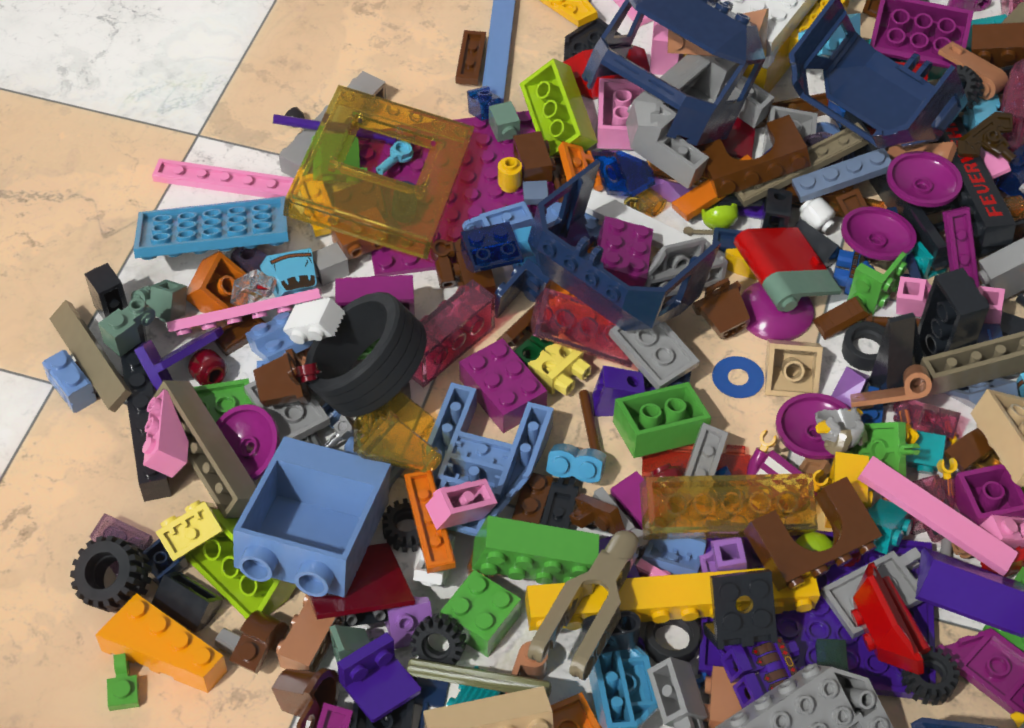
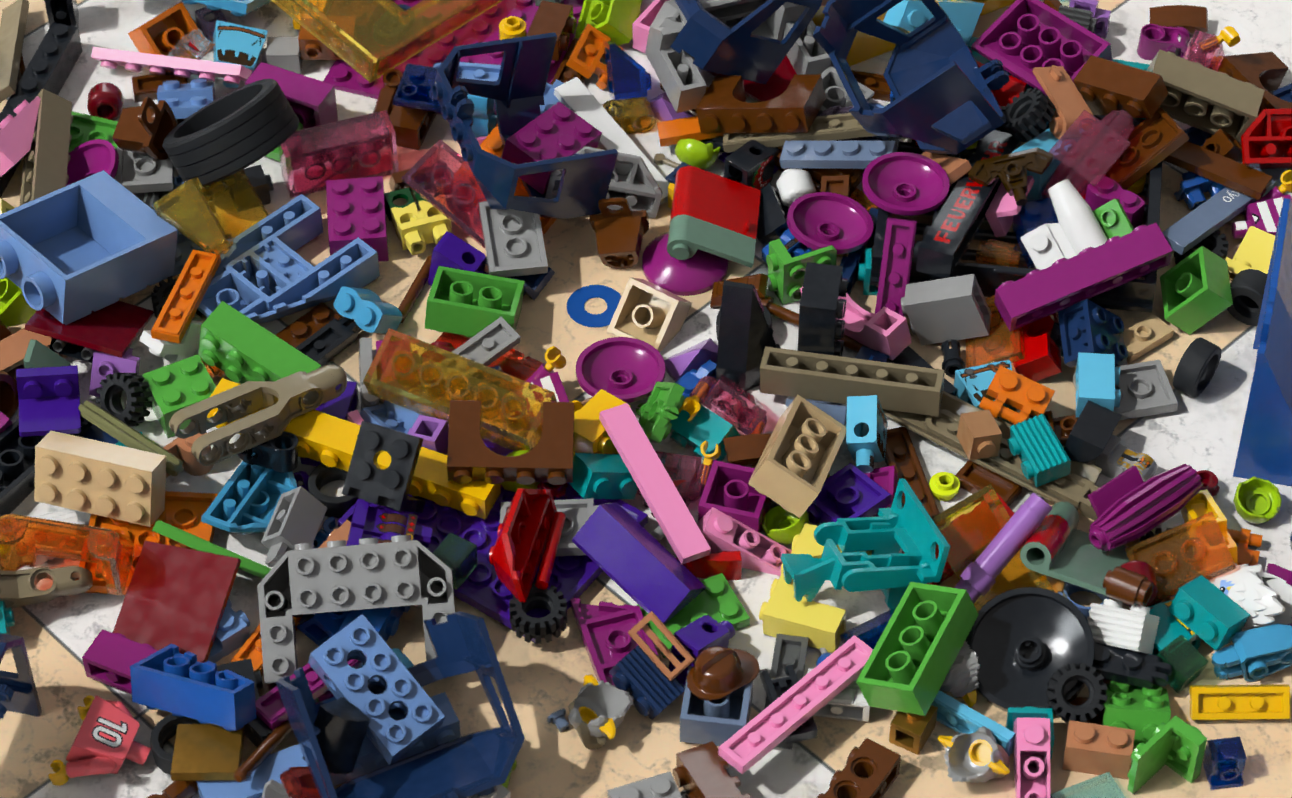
camera: 30 degrees right, 5 degrees down
sand green brick [98,298,156,357] -> none
sand green brick [131,280,187,322] -> none
dark purple piece [134,326,224,391] -> none
white brick [283,297,345,344] -> none
dark red plate [295,363,321,383] -> none
bright pink brick [425,478,498,530] -> none
dark blue bracket [493,259,552,318] -> none
reddish brown hinge [569,493,625,534] -> none
light grey hair [815,407,868,455] -> none
nougat door [850,364,932,409] -> none

